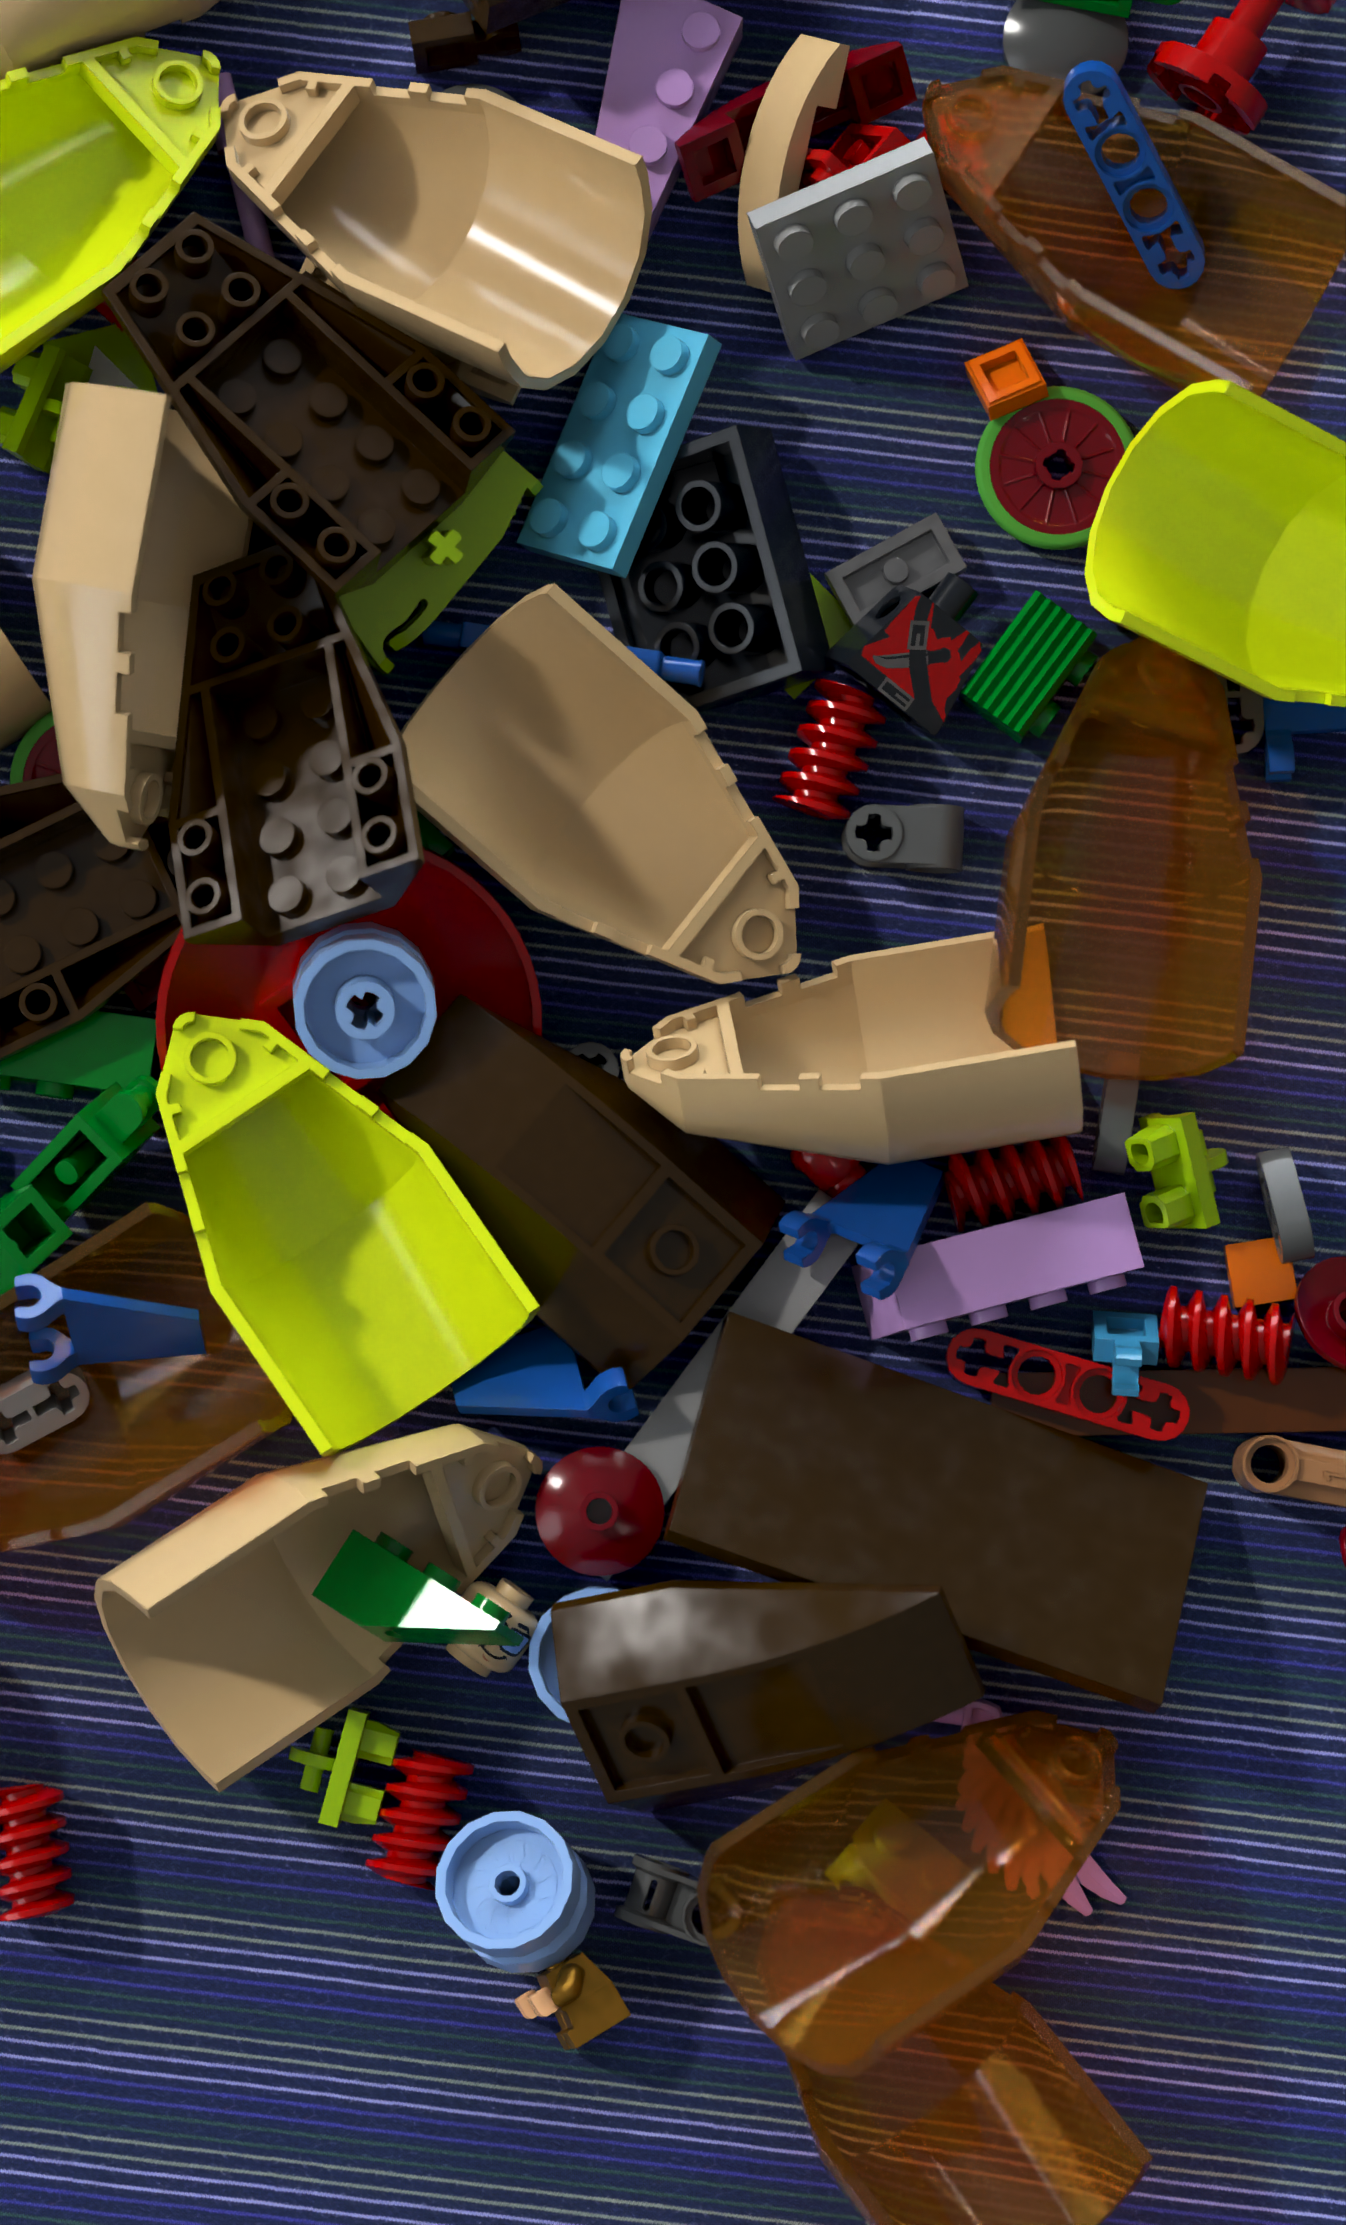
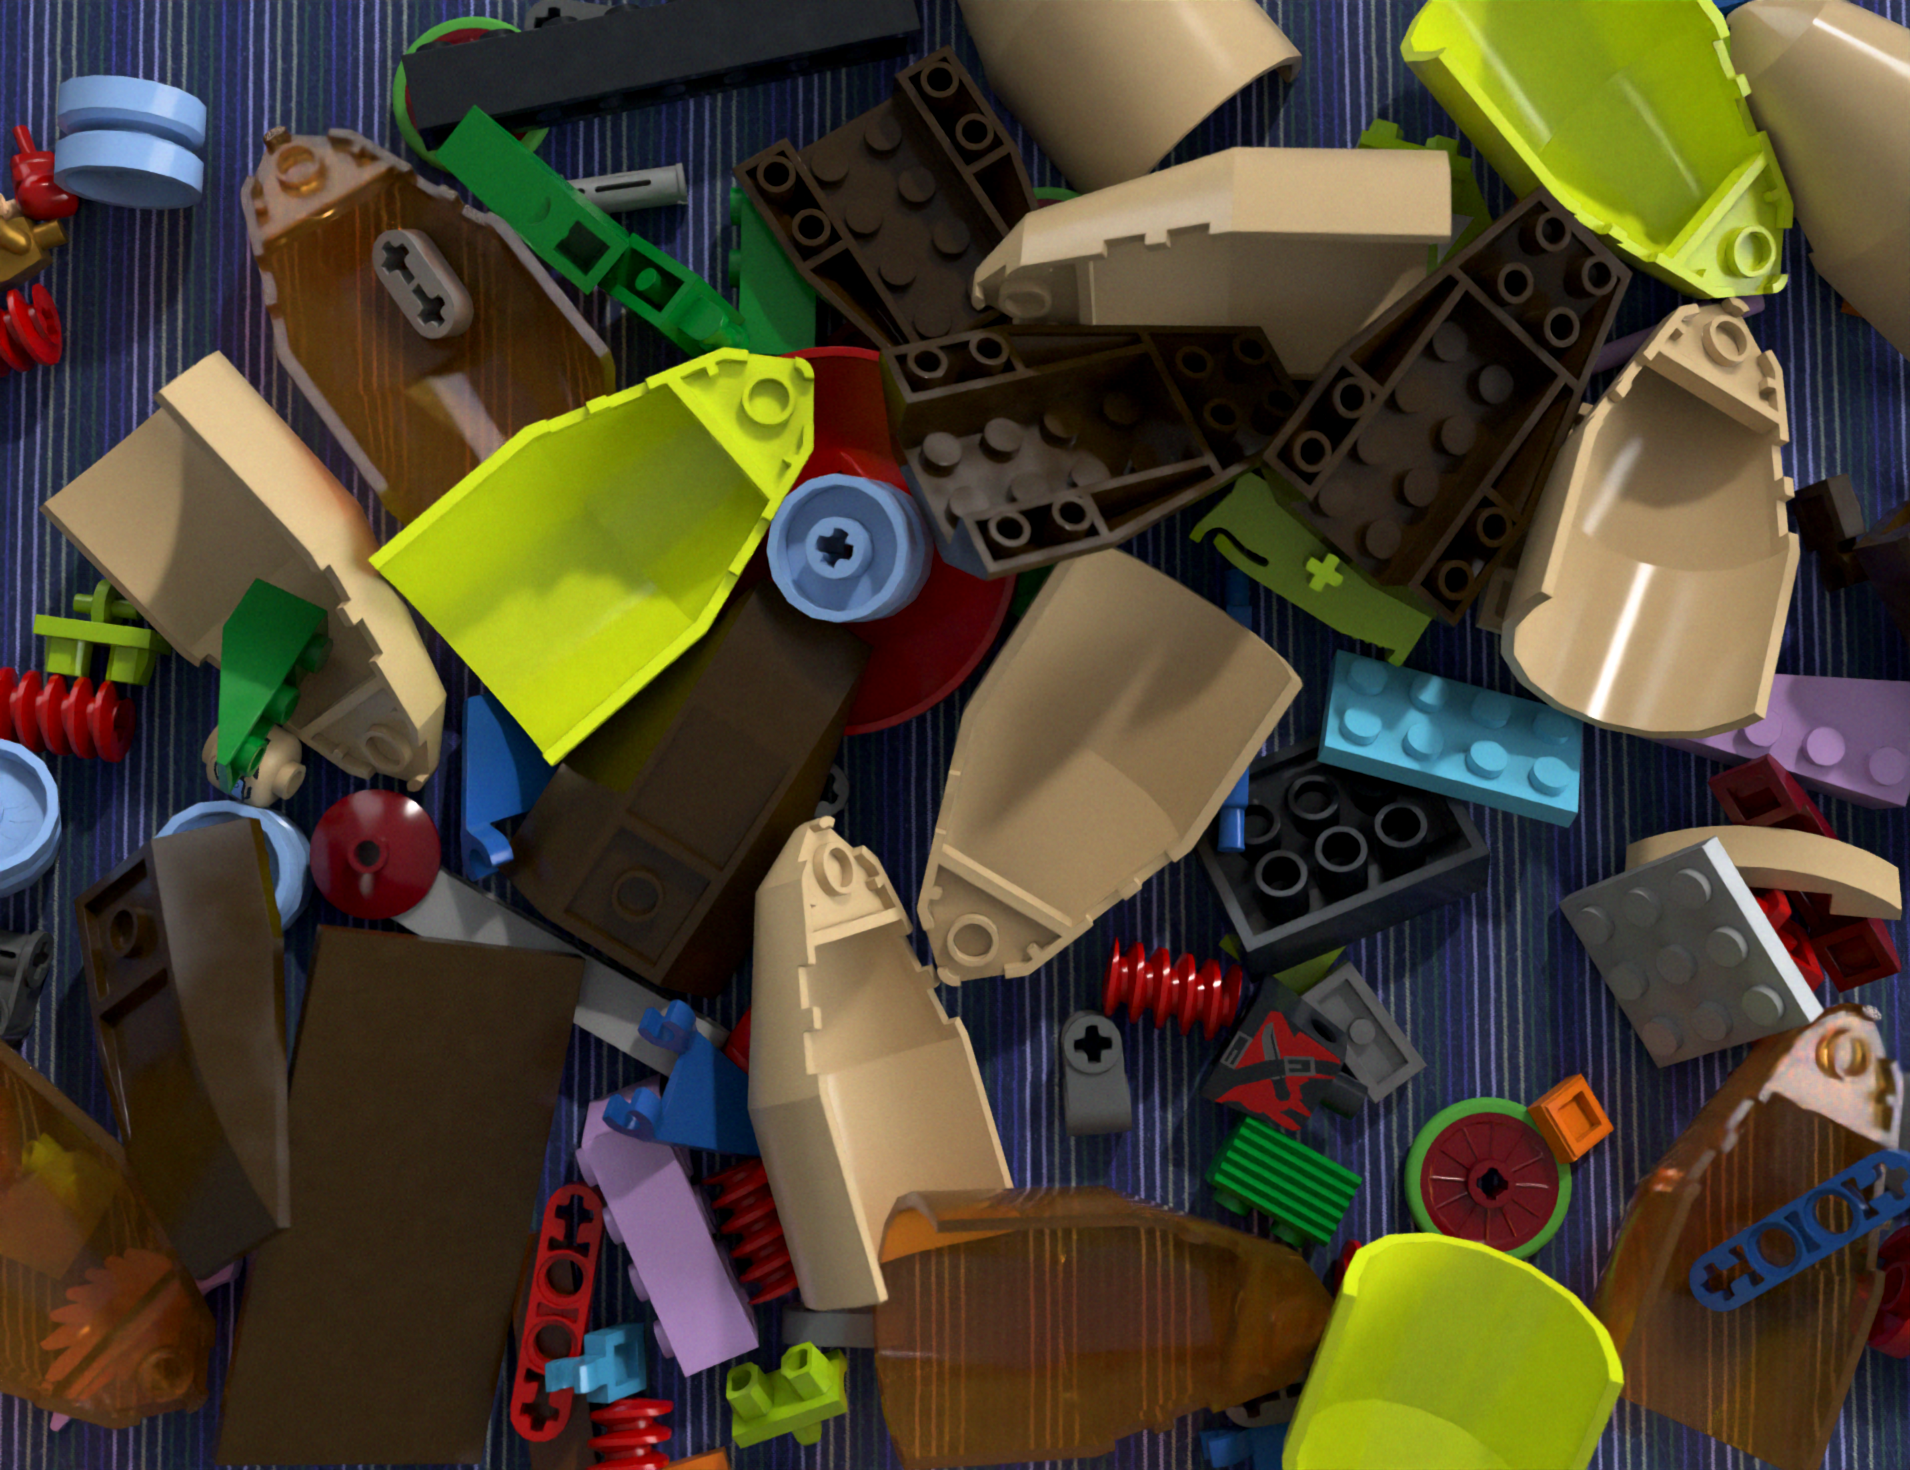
camera: 70 degrees right, 0 degrees up
blue flag [14,1273,206,1385] -> none

